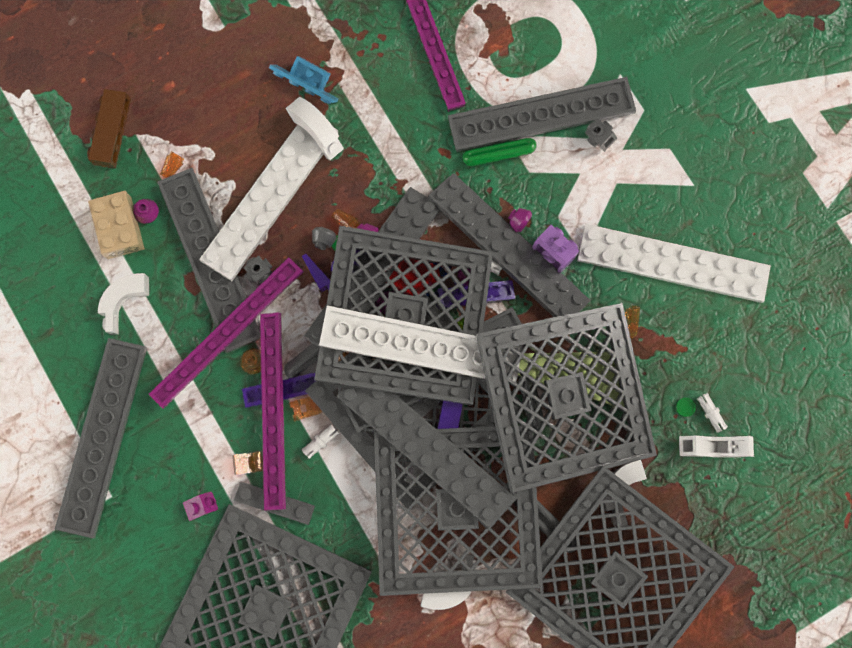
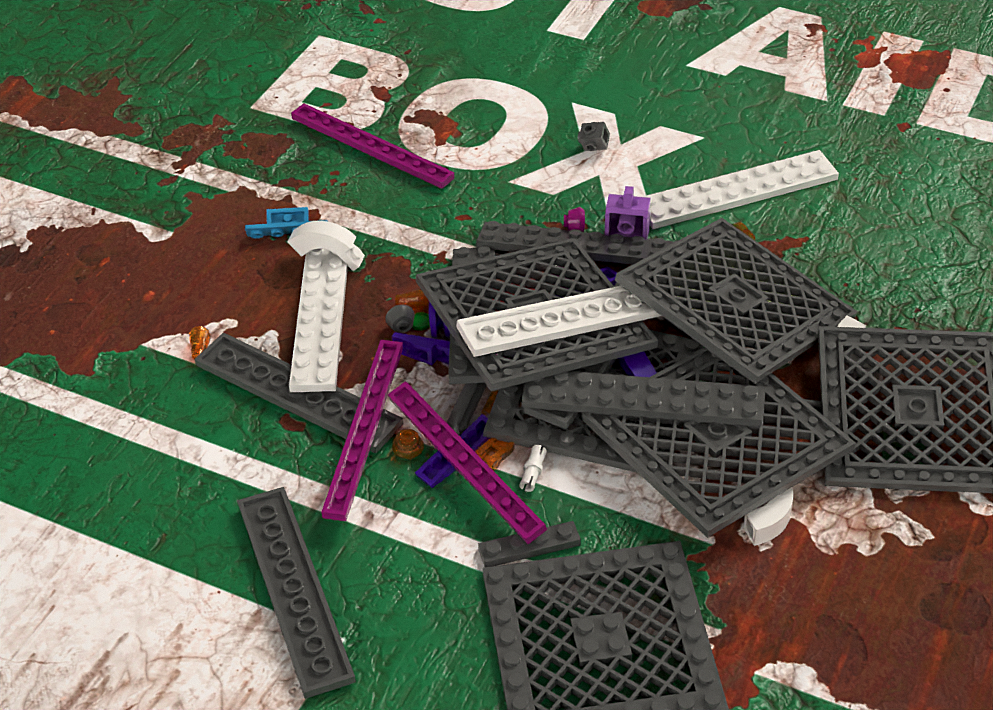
camera: 30 degrees left, 35 degrees down
reddish brown brick [87,89,131,169] -> none
tan brick [88,191,144,259] -> none
white arch [98,273,149,335] -> none
magenta cone [133,199,159,224] -> none
magenta bracket [183,492,218,521] -> none
clear orange bracket [232,451,263,475] -> none
dark grey brick [244,256,272,286] -> none
dark grey plate [448,77,636,152] -> none
green piece [462,138,537,167] -> none
green piece [676,398,696,417] -> none
white arch [679,436,754,458] -> none
white pin [697,393,728,433] -> none

